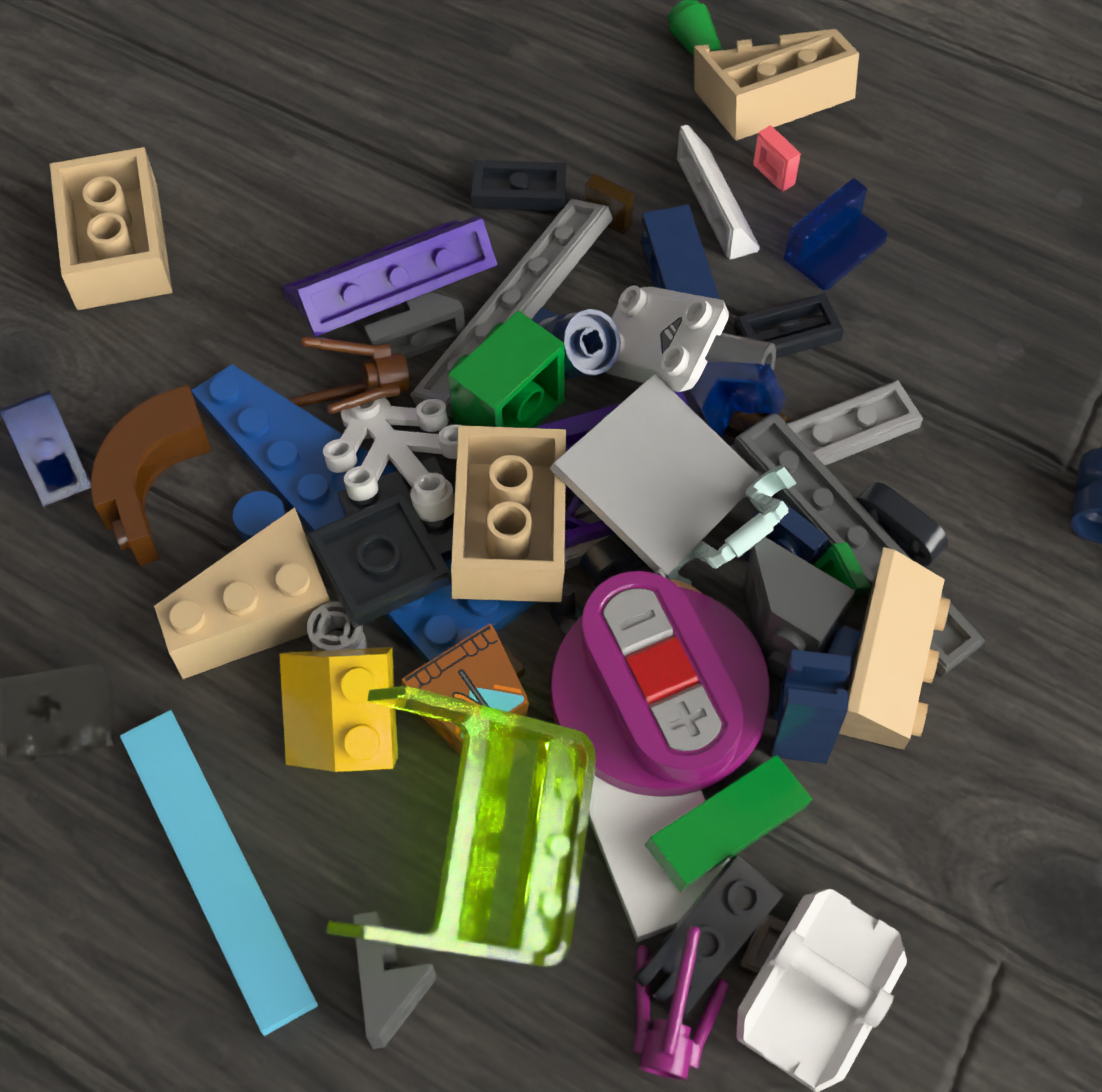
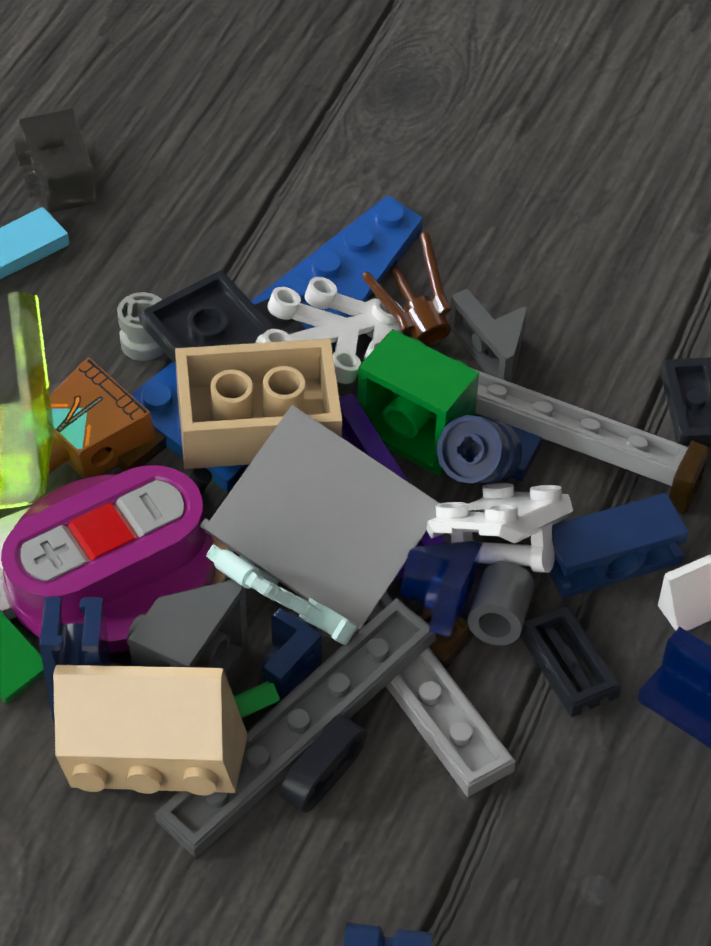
camera: 80 degrees right, 10 degrees down
clear blue slope [0,390,91,506] -> none
tan brick [50,147,173,310] -> none
reddish brown arch [91,385,212,566] -> none
tan wedge [154,507,330,679] -> none
blue tile [233,491,286,541] -> none
yellow slope [280,647,398,772] -> none
fence [281,216,497,337] -> none

